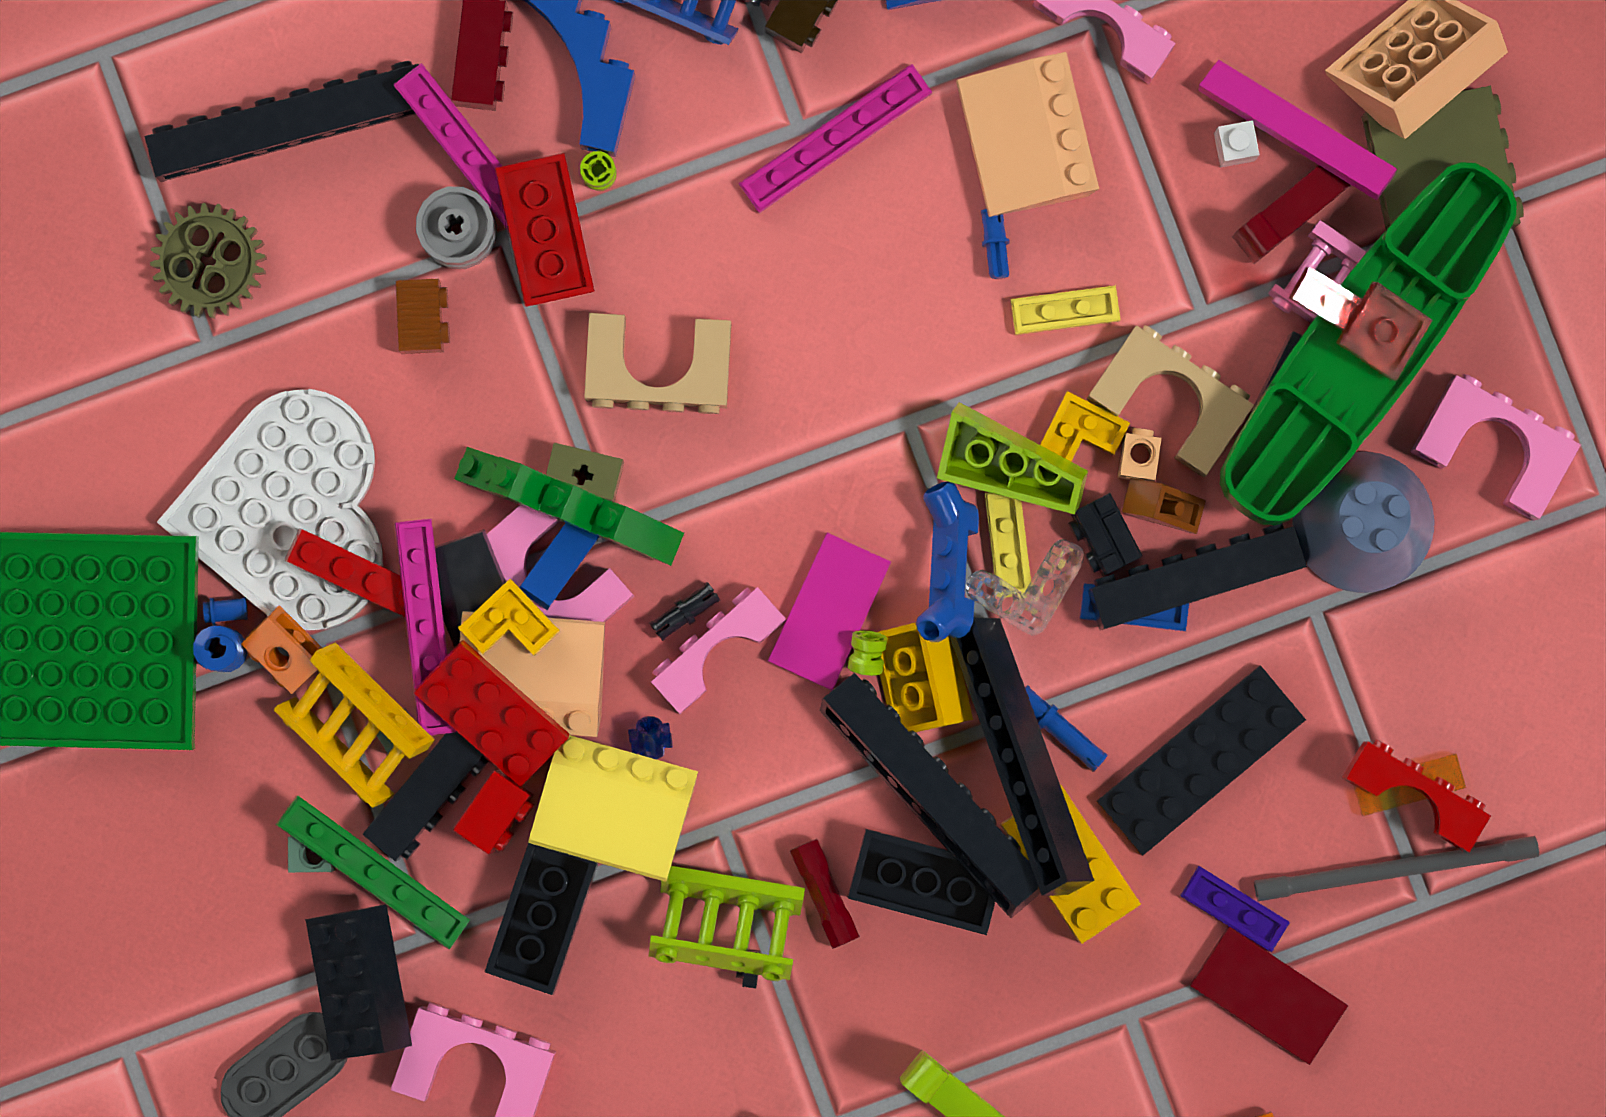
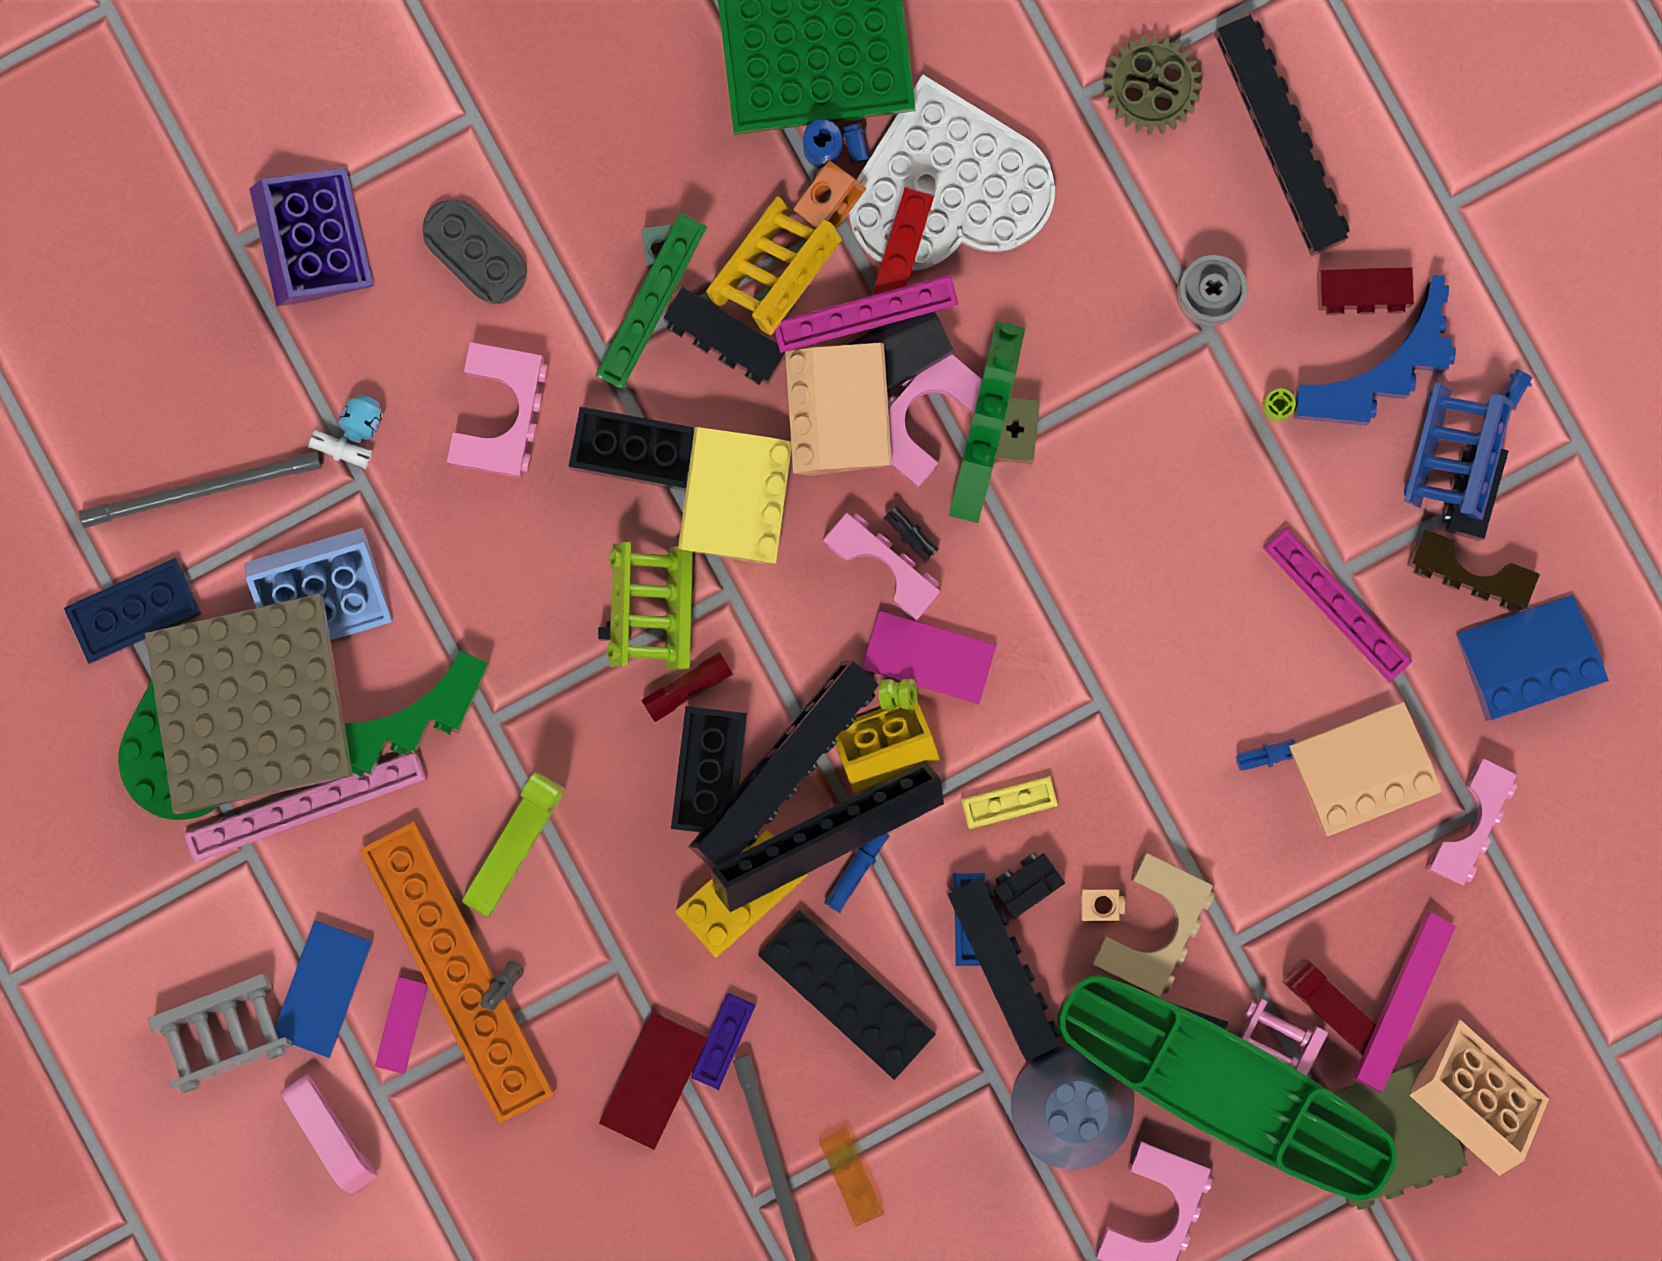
camera: 85 degrees right, 0 degrees up
black brick [305,904,412,1061] -> none
dark pink tile [394,63,508,230] -> none
dark orange brick [396,279,450,354] -> none
red plate [414,640,569,787] -> none
red brick [453,770,535,855] -> none
yellow plate [458,579,560,656] -> none
red plate [494,153,595,307] -> none
blue tile [519,523,599,610] -> none
tan arch [584,313,732,414] -> none
clear blue gear [628,716,673,760] -> none
blue plate [916,481,979,642] -> none
lime wedge [937,402,1088,514] -> none
clear beam [966,539,1084,636] -> none
light yellow tile [1010,285,1121,335] -> none
yellow plate [1040,391,1130,462] -> none
dark orange slope [1121,478,1206,534] -> none
white brick [1214,120,1260,168] -> none
plate [1289,267,1368,334] -> none
clear red plate [1336,282,1433,381] -> none
red arch [1342,739,1491,853] -> none

